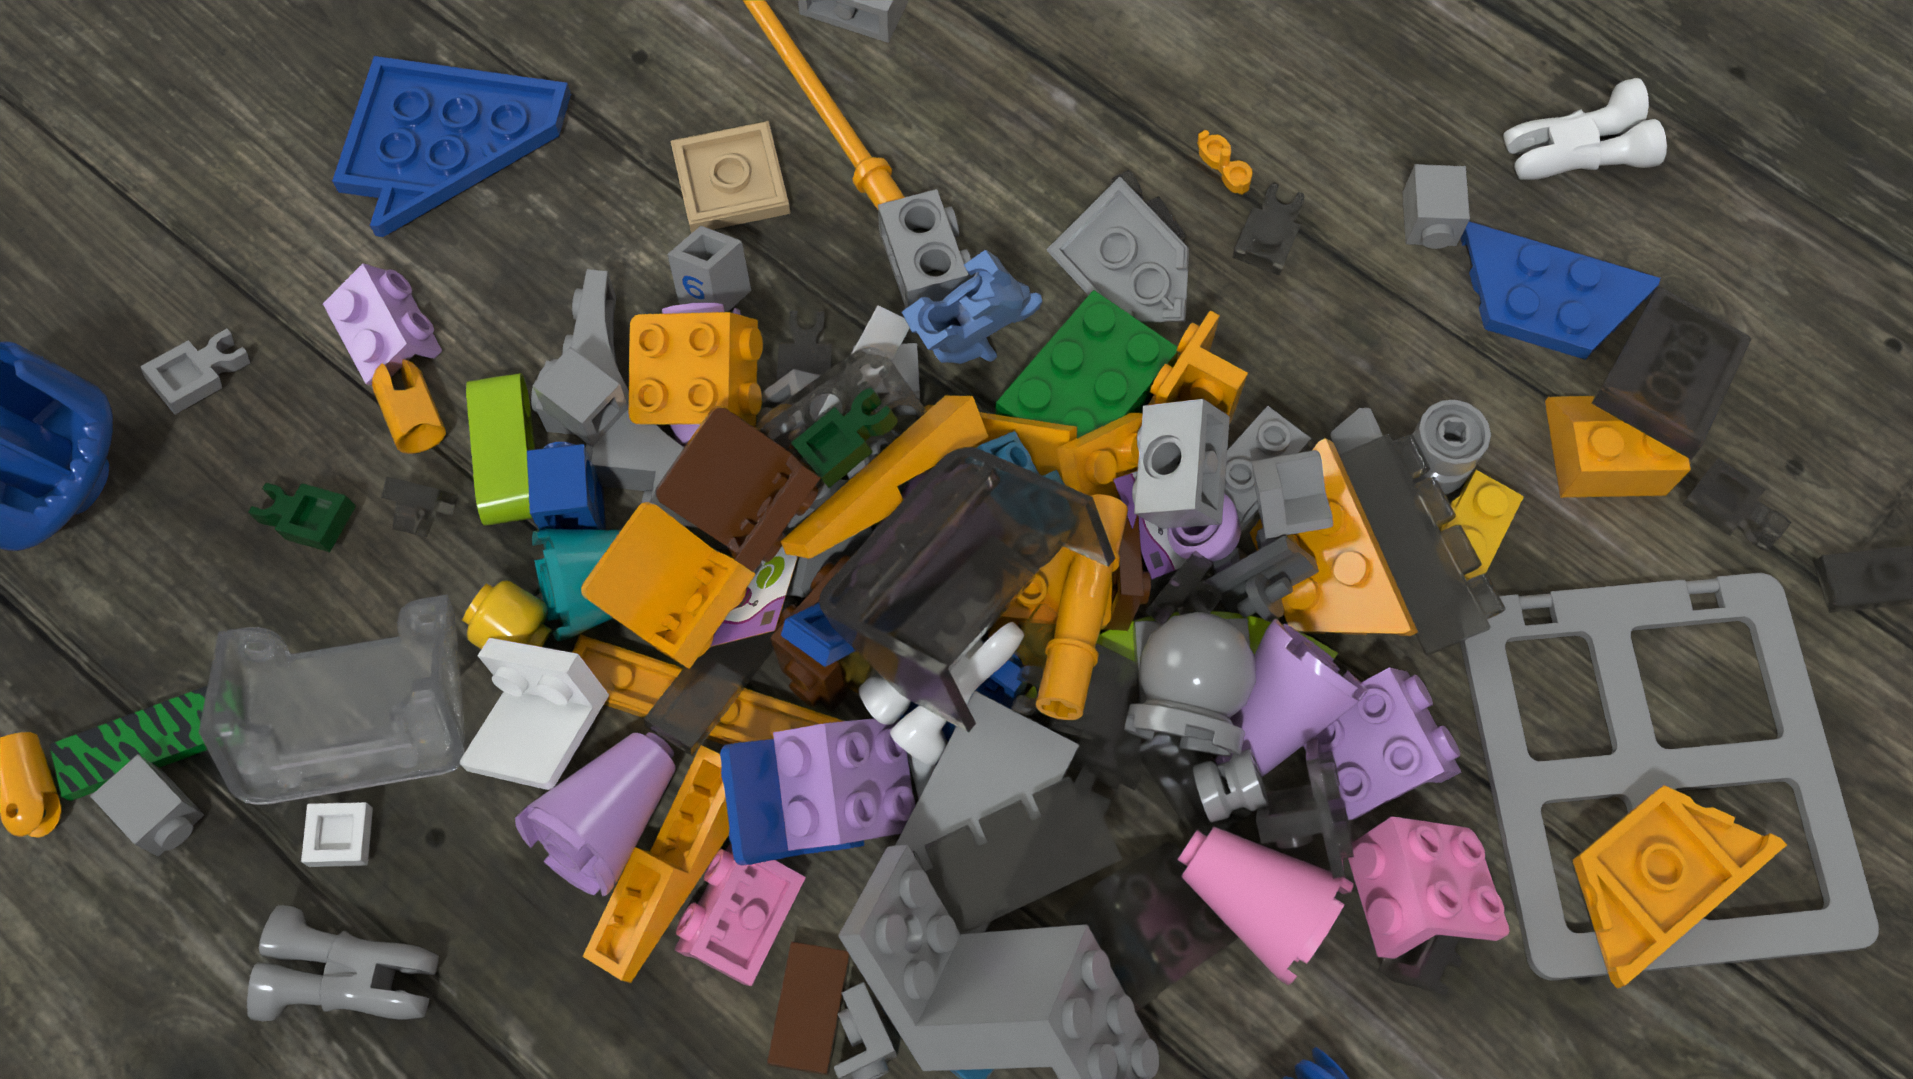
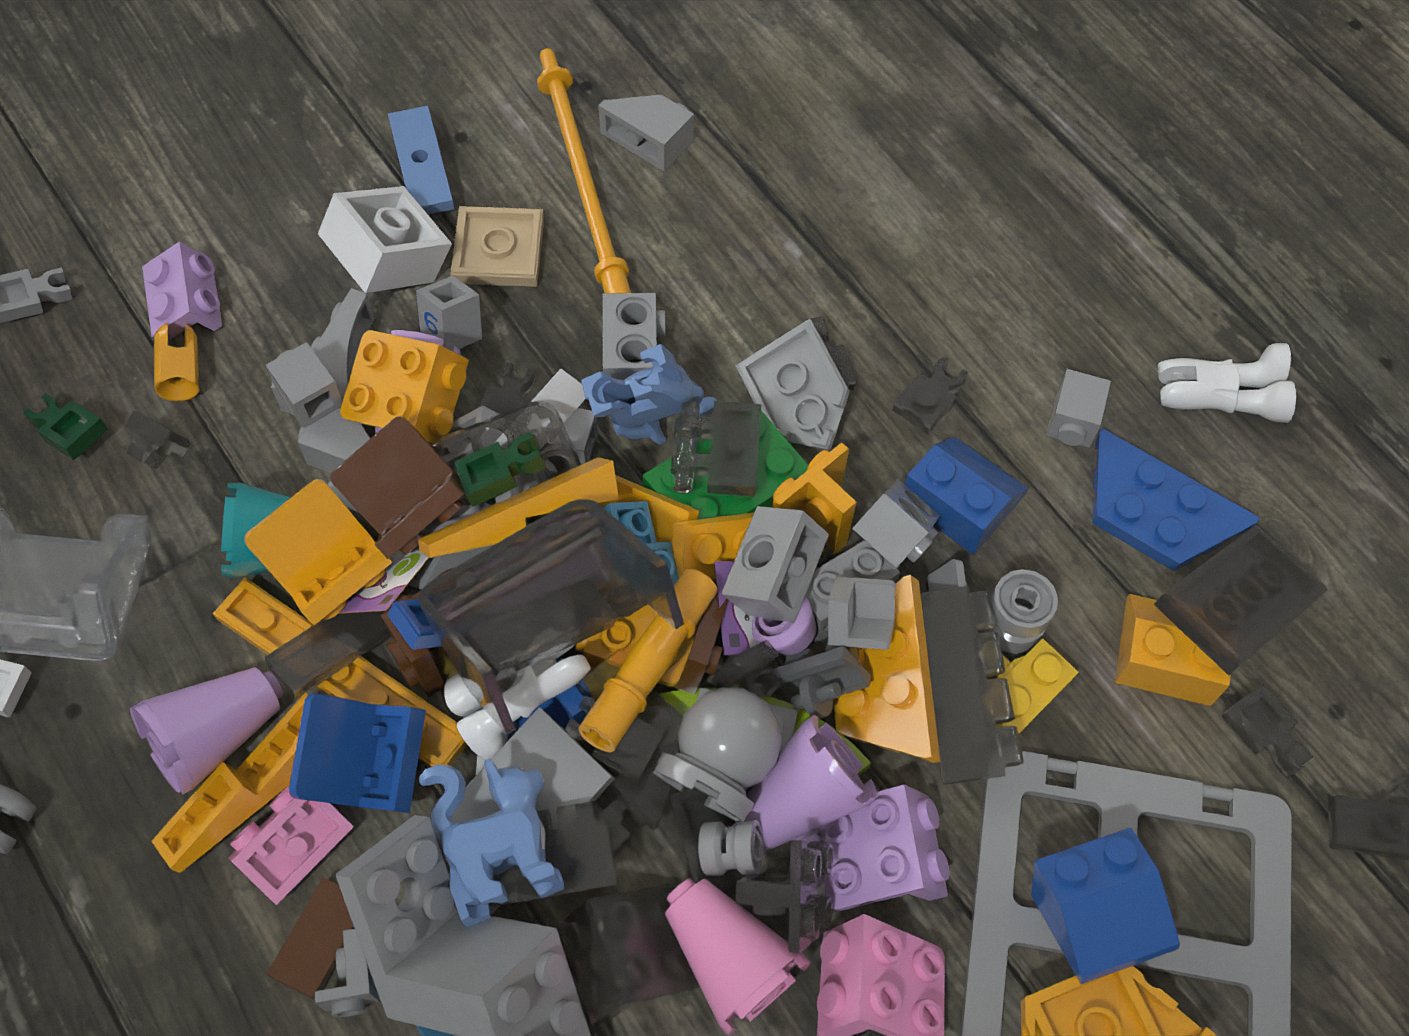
camera: 15 degrees right, 5 degrees down
blue wing [332,56,571,237] -> none
white bracket [460,638,609,790] -> none
yellow head [462,580,552,649] -> none
lime beam [466,373,535,526] -> none
blue brick [527,442,606,530] -> none
lavender bracket [773,718,915,851] -> none
light orange piece [1197,130,1253,195] -> none
none -> white brick [318,186,452,293]
none -> medium blue tile [388,106,454,215]
none -> medium blue animal [419,759,565,928]
none -> clear smoke plate [670,401,762,497]
none -> light grey brick [852,478,940,568]
none -> blue slope [905,437,1028,555]
none -> blue slope [1031,827,1180,984]

